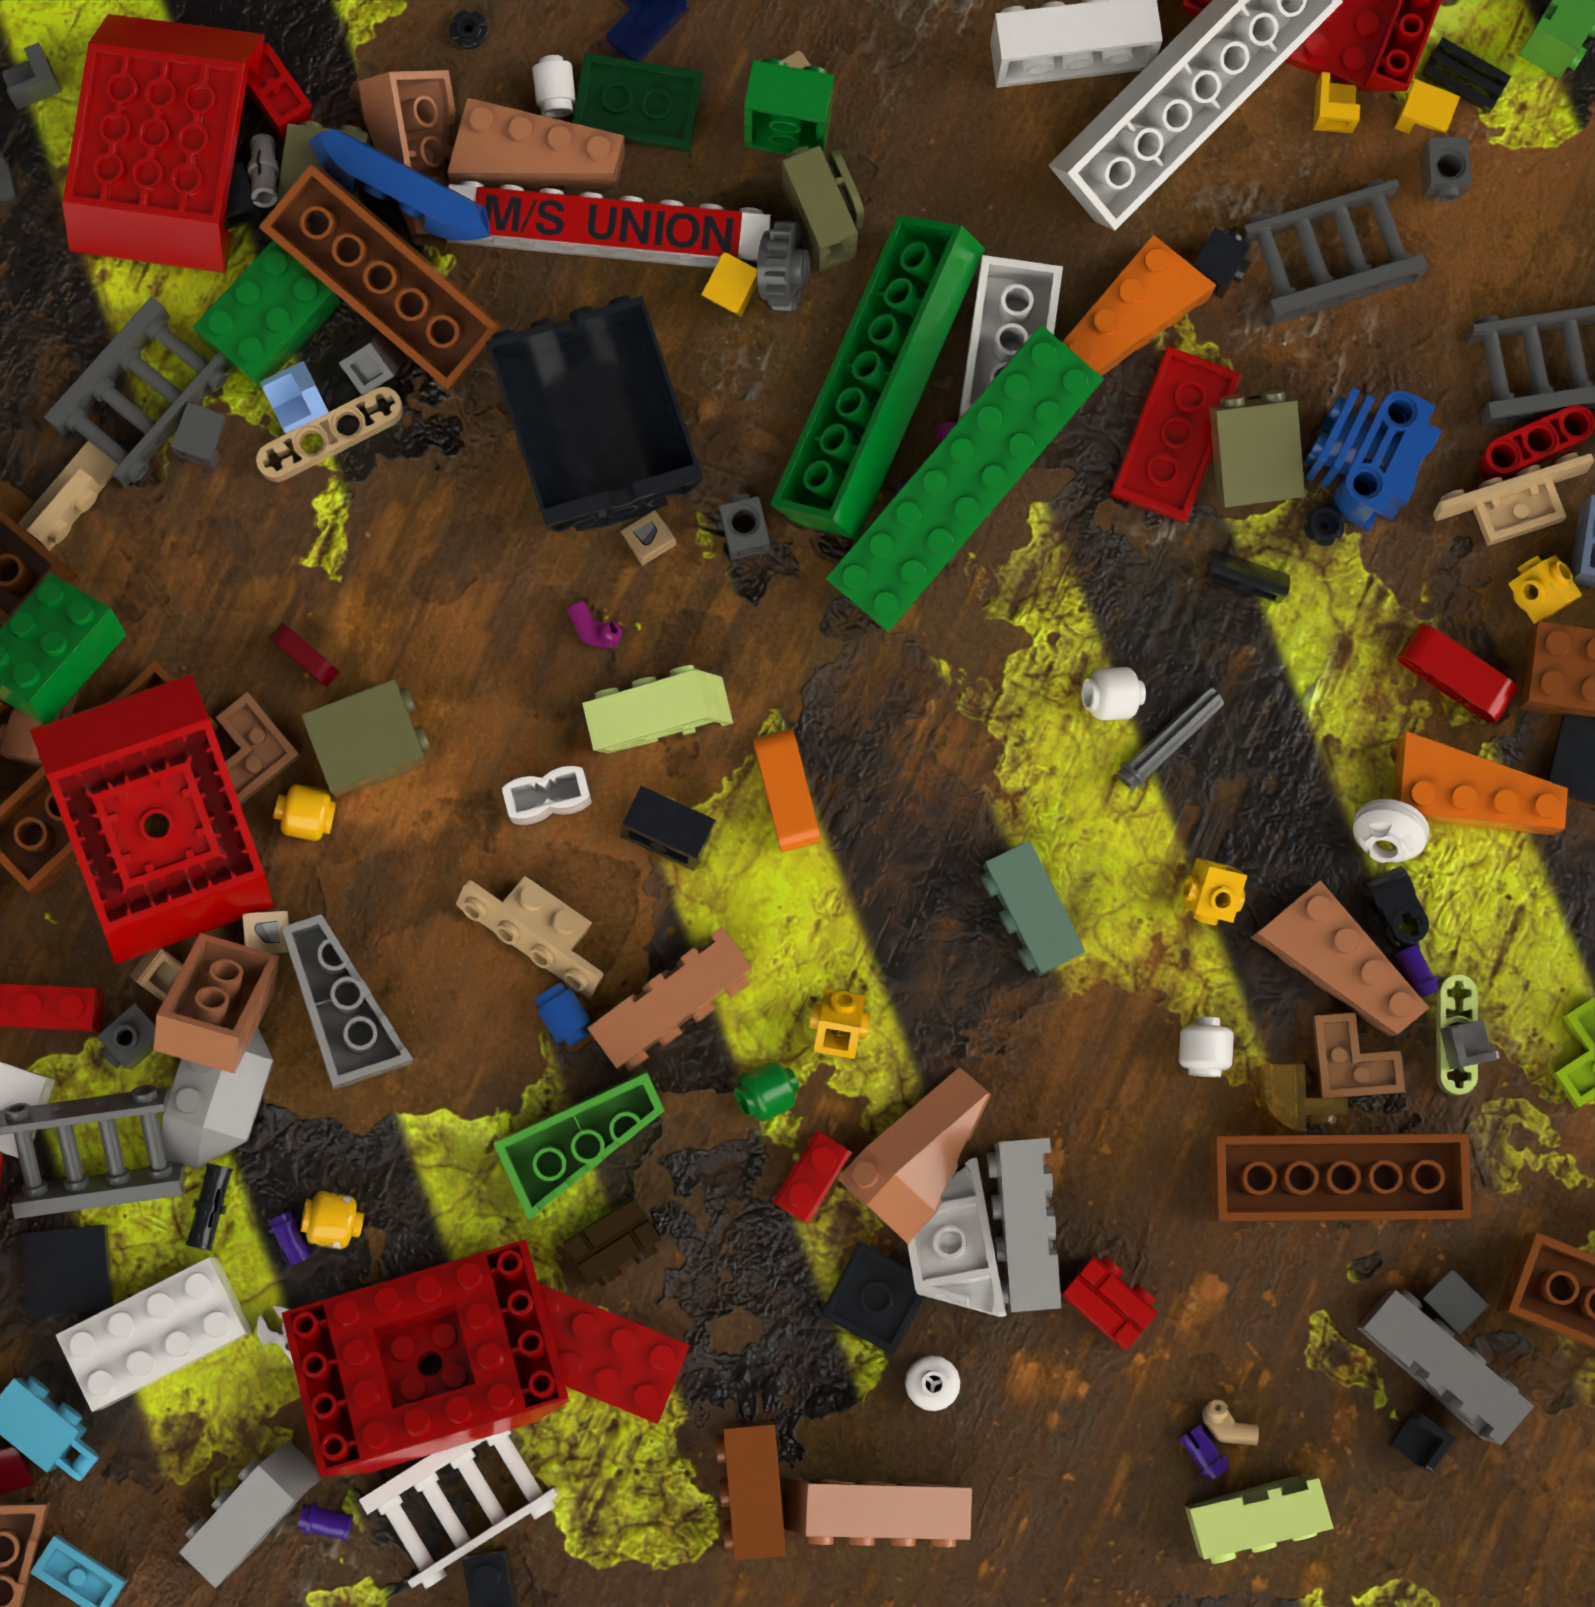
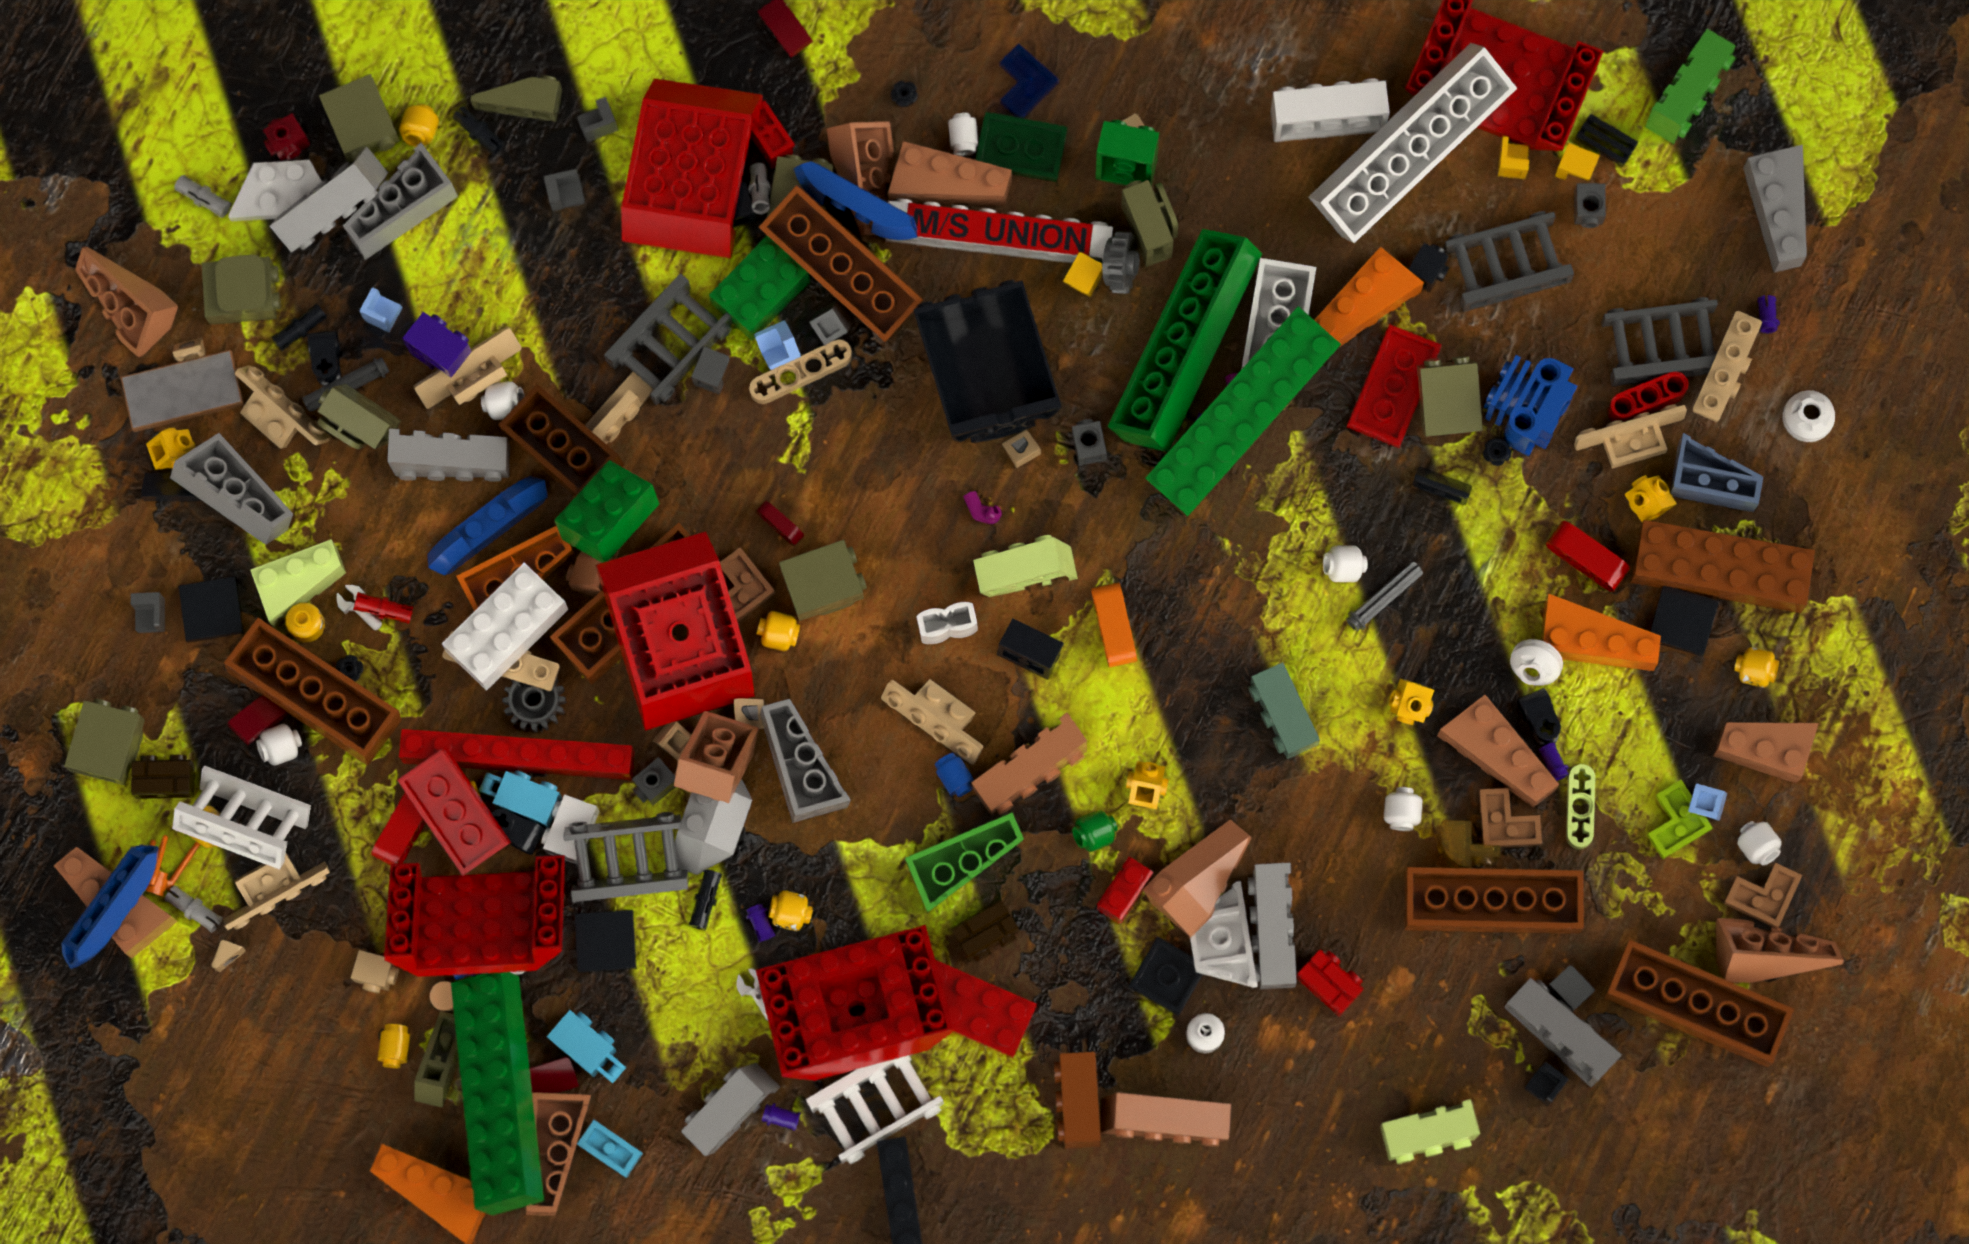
camera: 10 degrees right, 5 degrees down
white brick [56,1257,253,1412] -> none
dark purple pin [1179,1424,1230,1481] -> none
tan arm [1202,1399,1259,1446] -> none
flat silver panel [1440,1020,1500,1070] -> none

